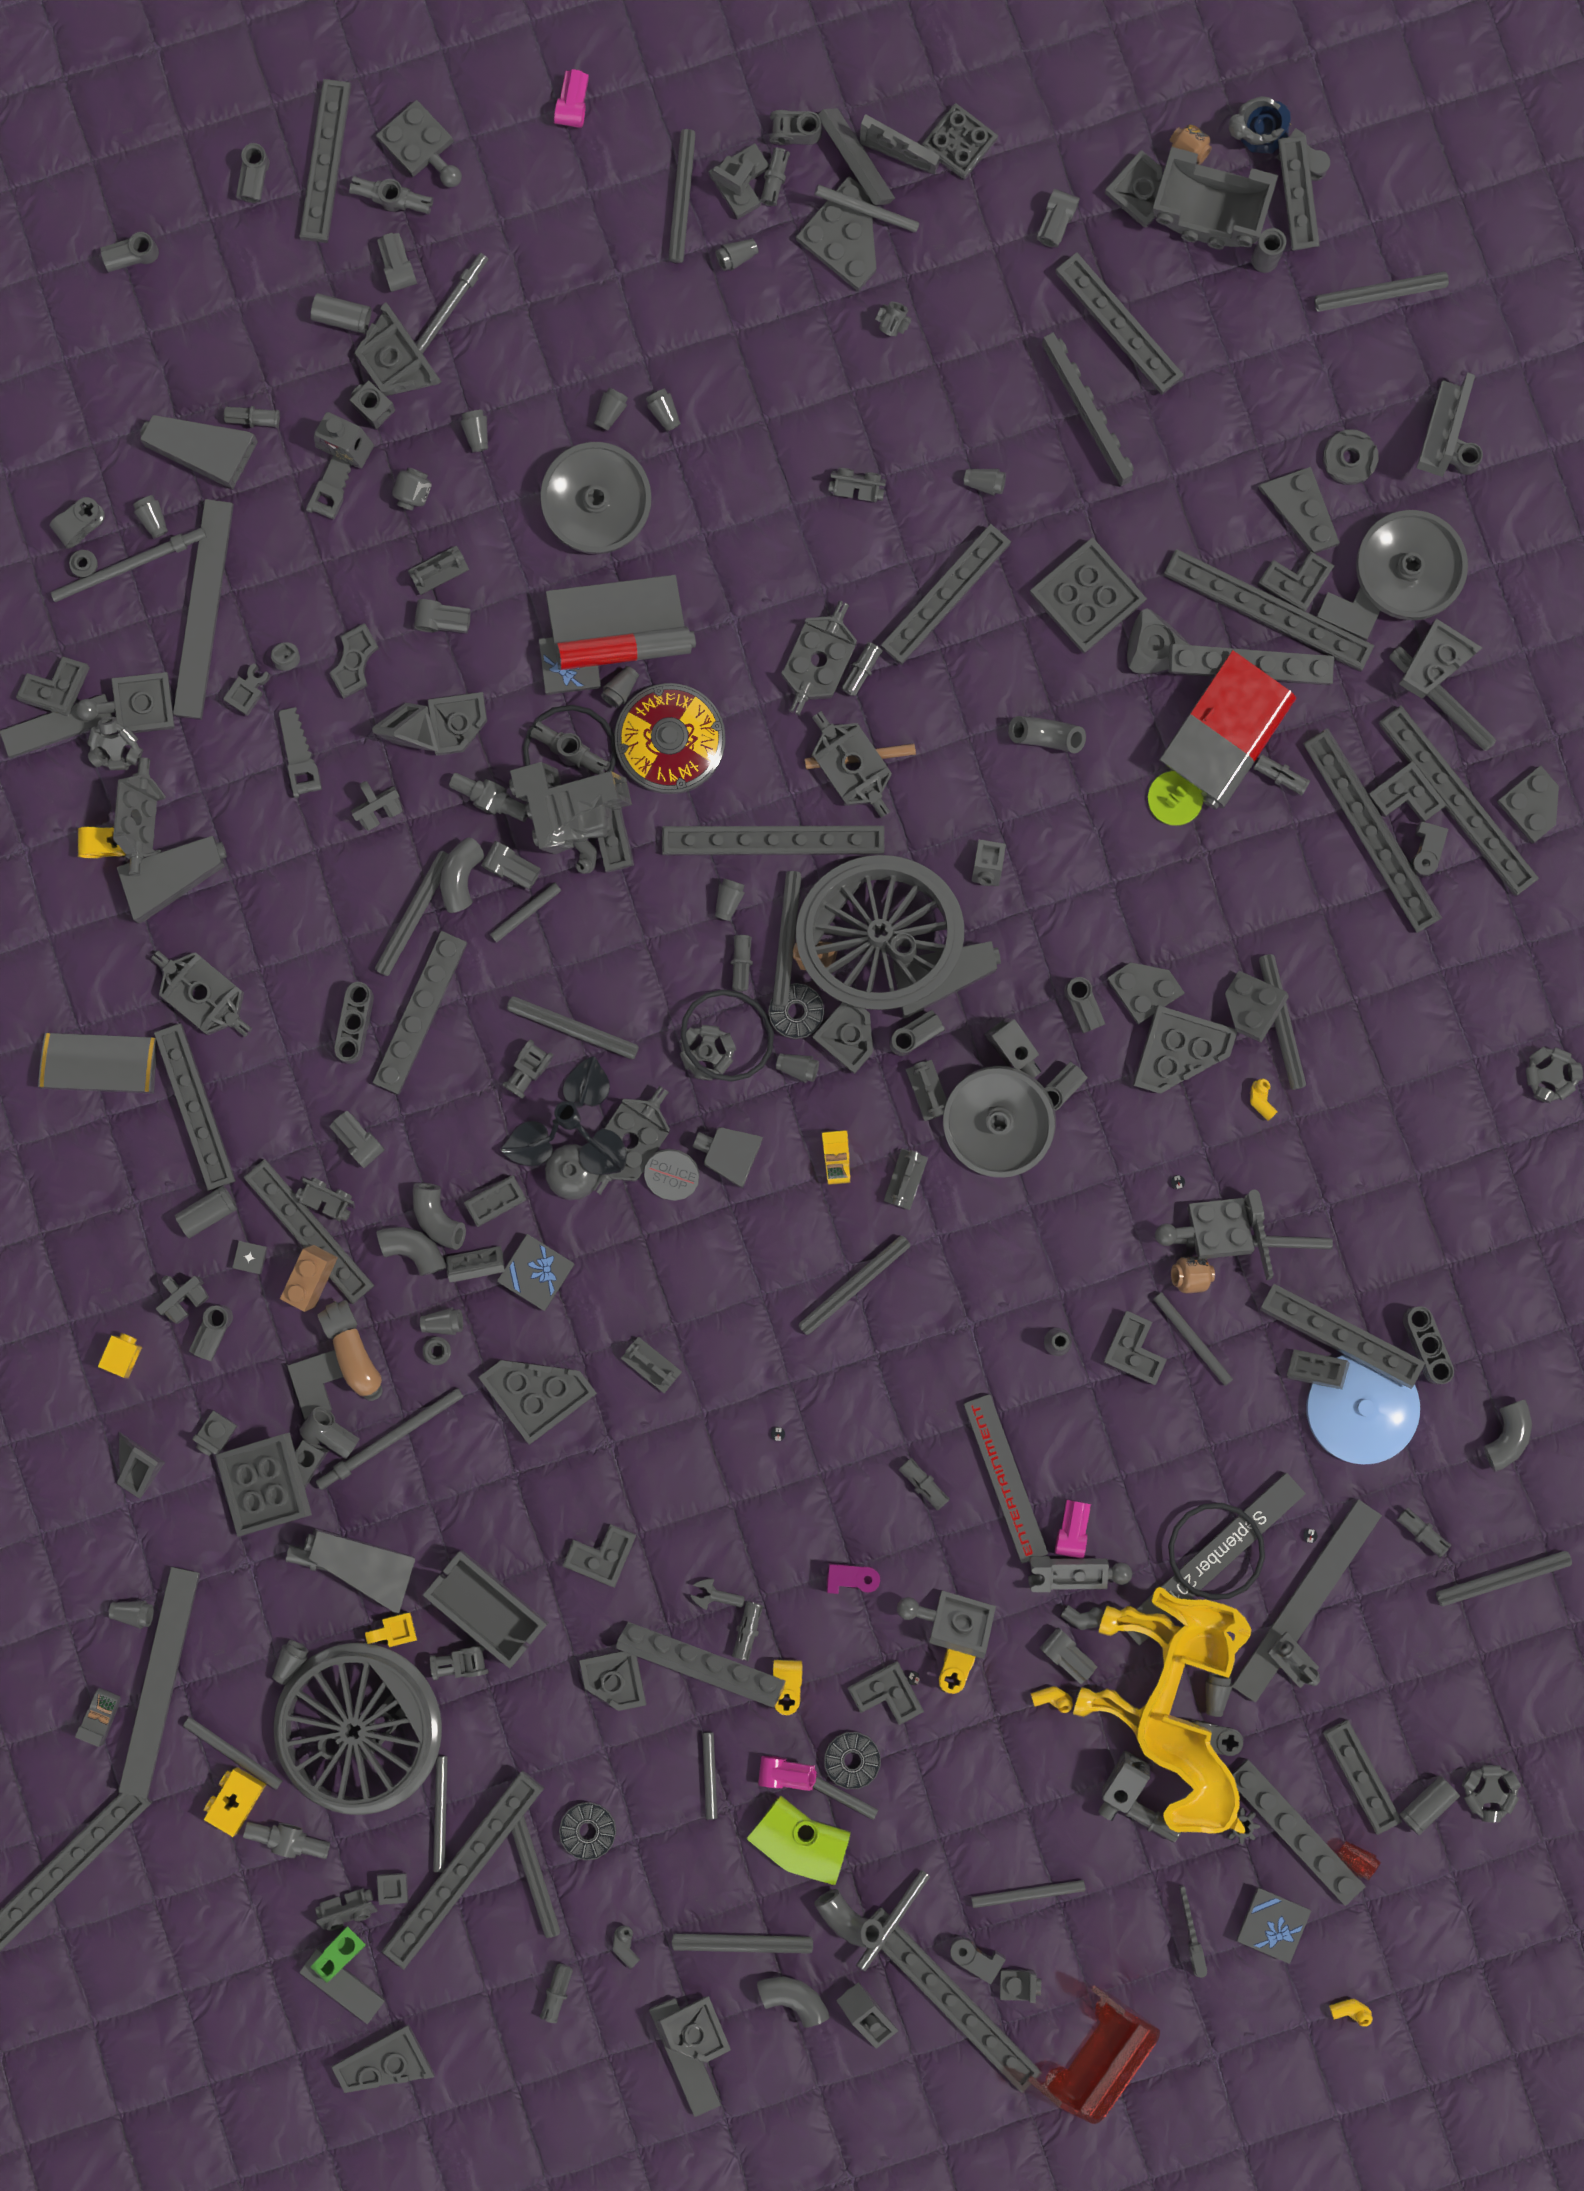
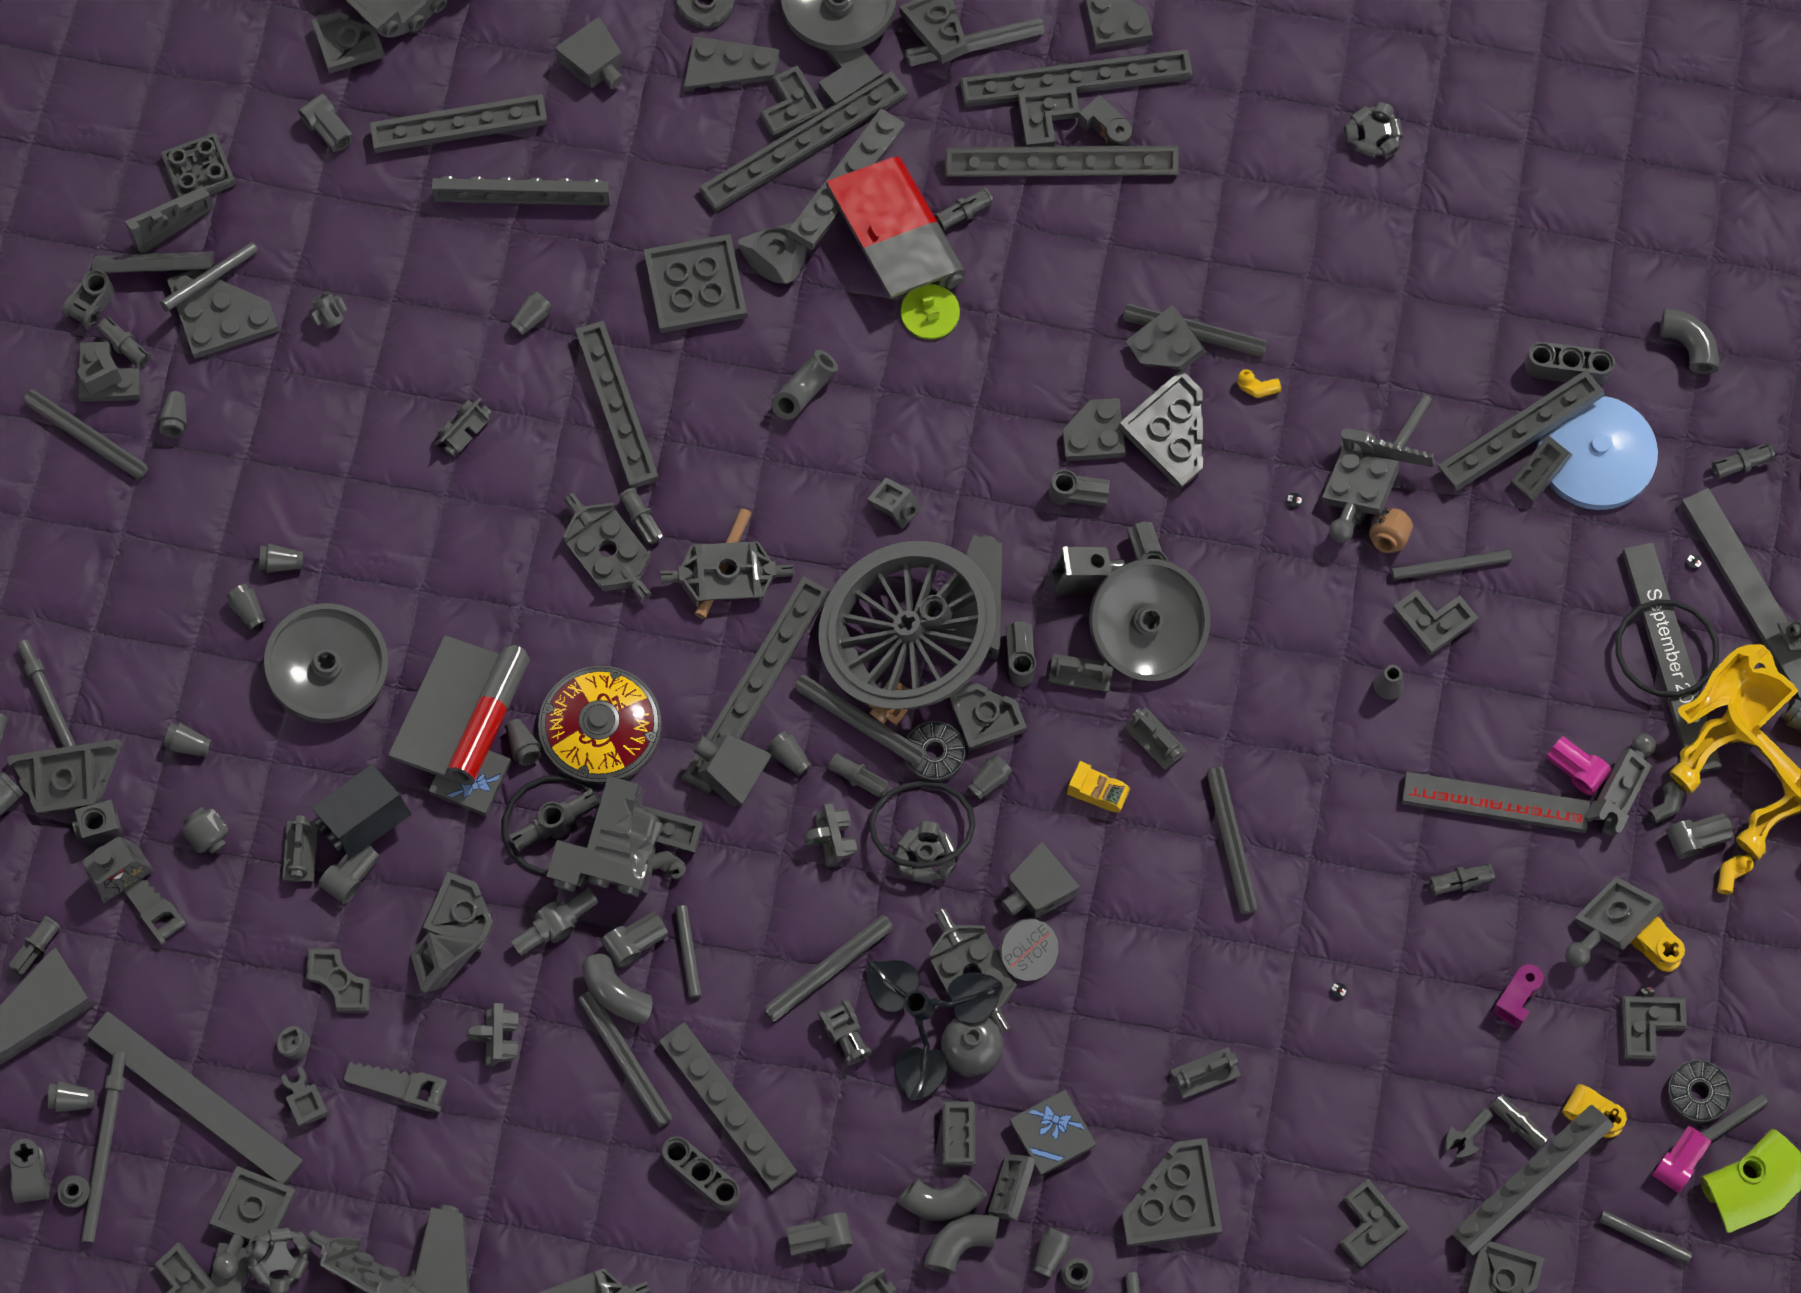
camera: 60 degrees left, 15 degrees down
none -> black brick [311,764,412,858]
none -> dark grey torso [555,17,624,89]
none -> dark grey torso [692,734,771,807]
none -> dark grey hips [803,803,857,867]

